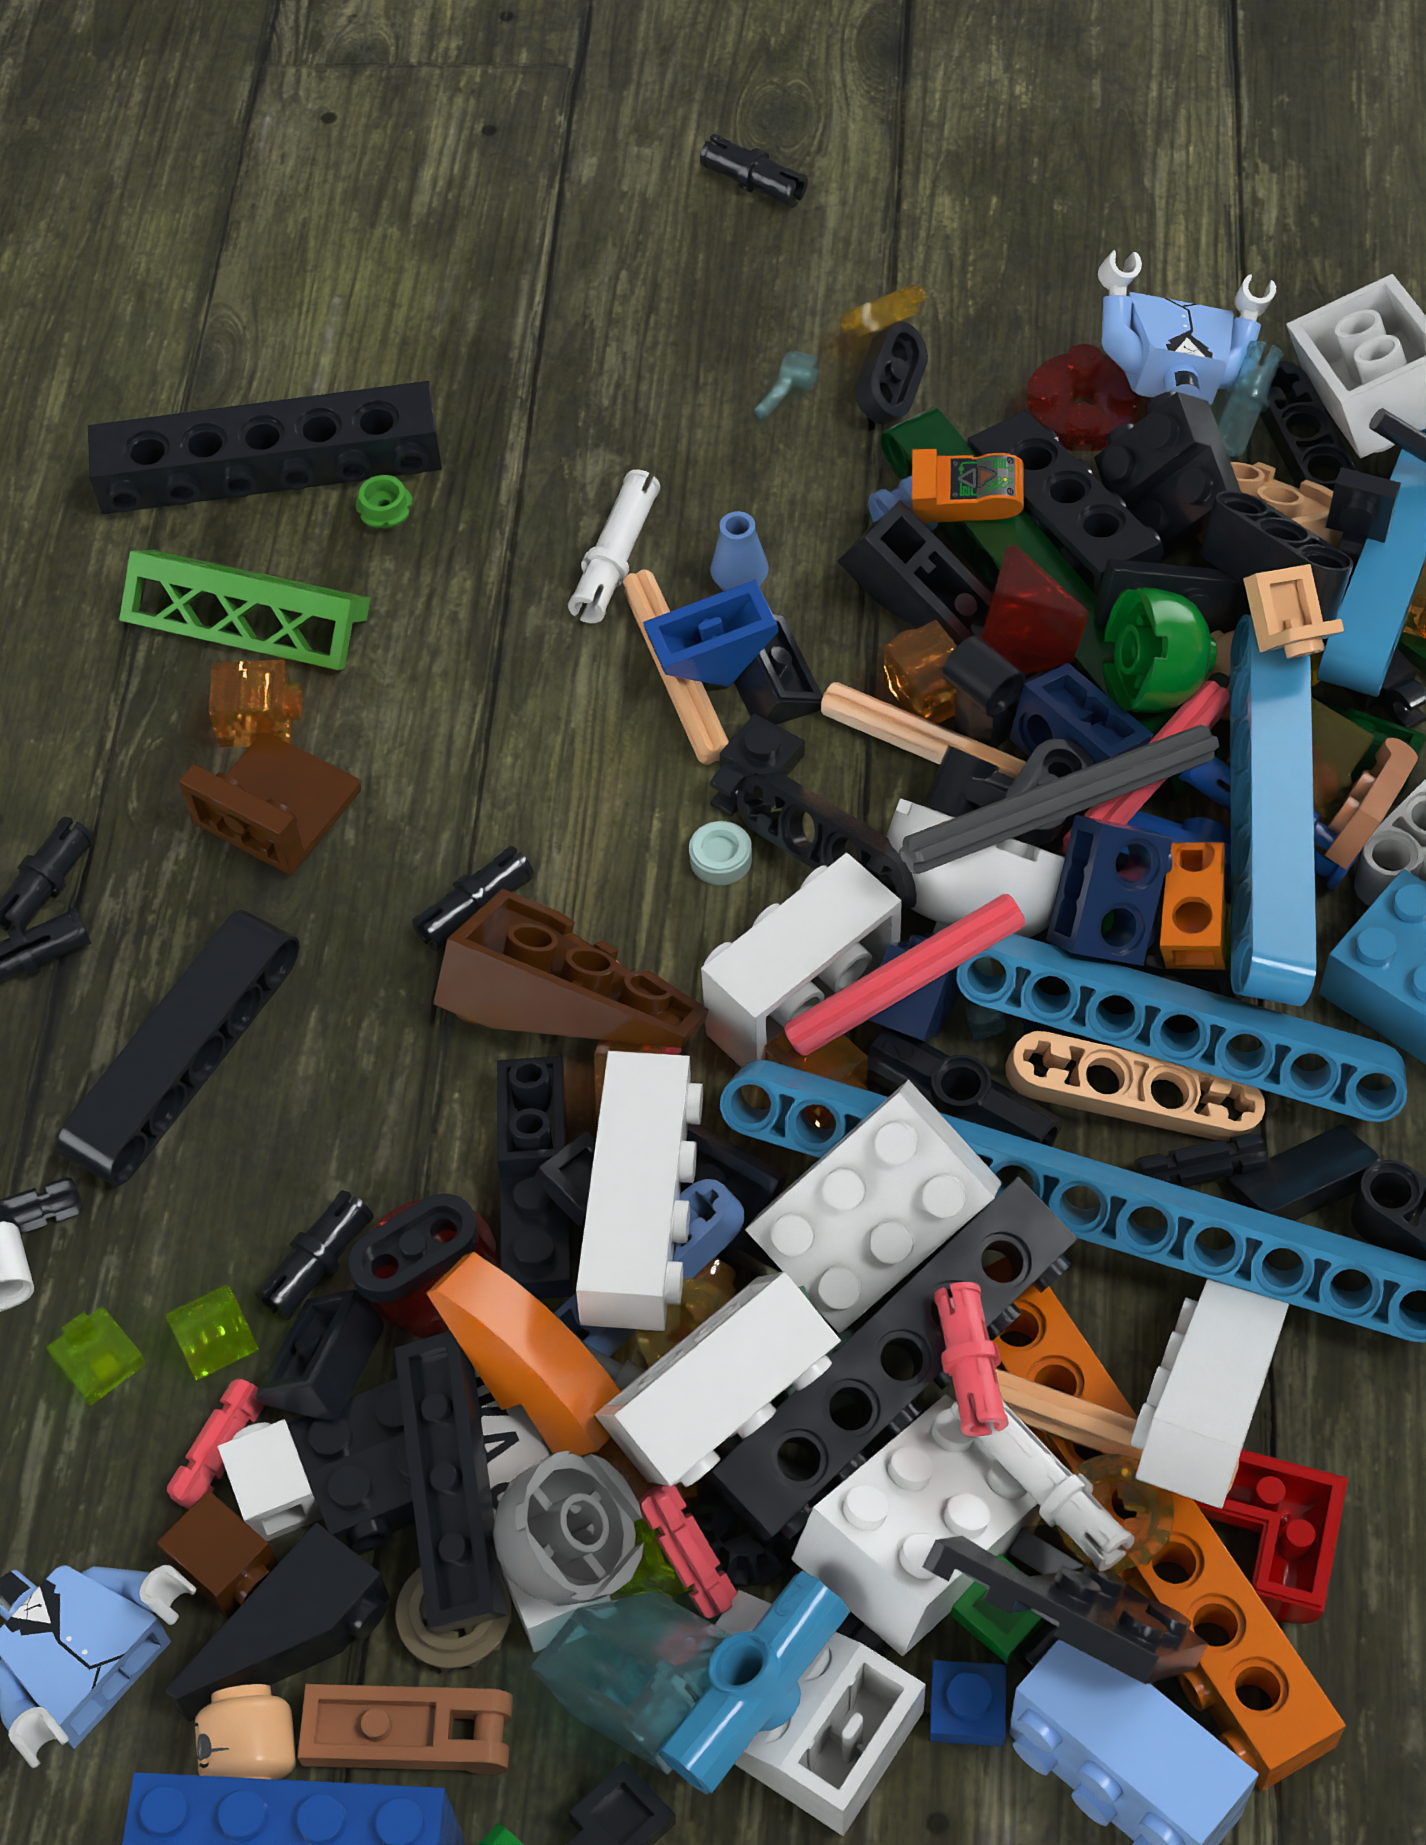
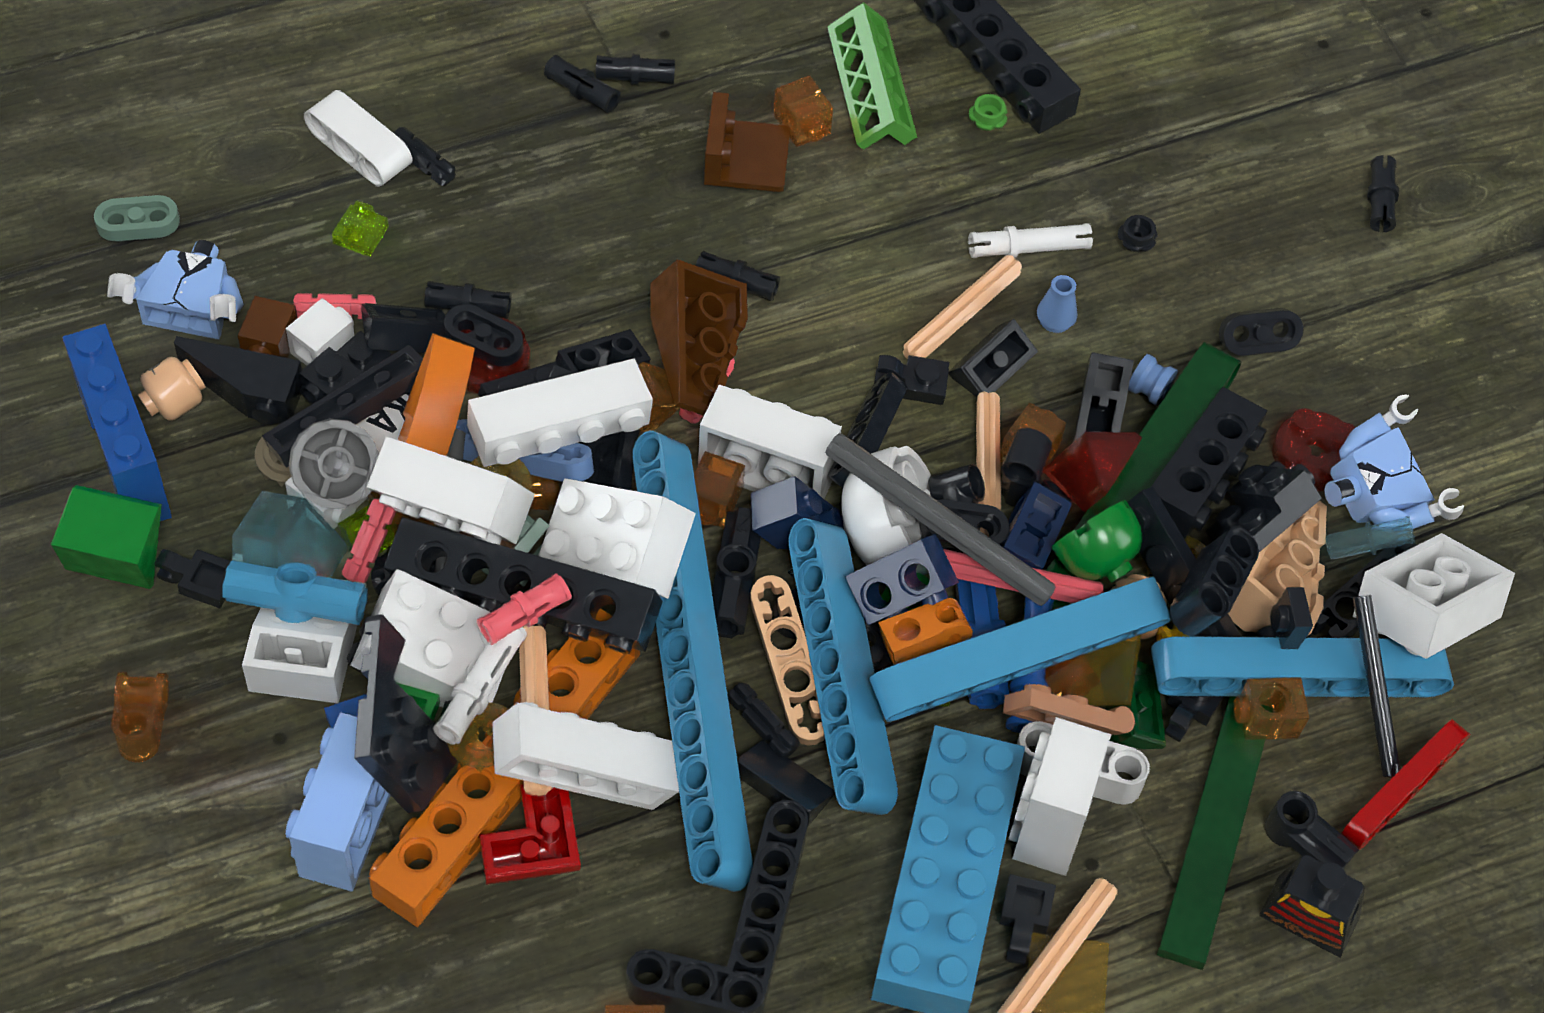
camera: 55 degrees right, 0 degrees up
black beam [57,910,300,1186] -> none
clear neon green tile [165,1284,259,1381] -> none
nougat plate [298,1684,513,1775] -> none
blue slope [643,579,779,687] -> none
light aqua tile [689,821,752,885] -> none
clear light blue hand [755,351,819,419] -> none
coral axle [784,894,1026,1056] -> none
clear yellow gear [839,285,927,337] -> none
orange leg [912,449,1024,523] -> none
light nougat bracket [1243,564,1344,659] -> none
none -> black plate [1118,215,1158,252]

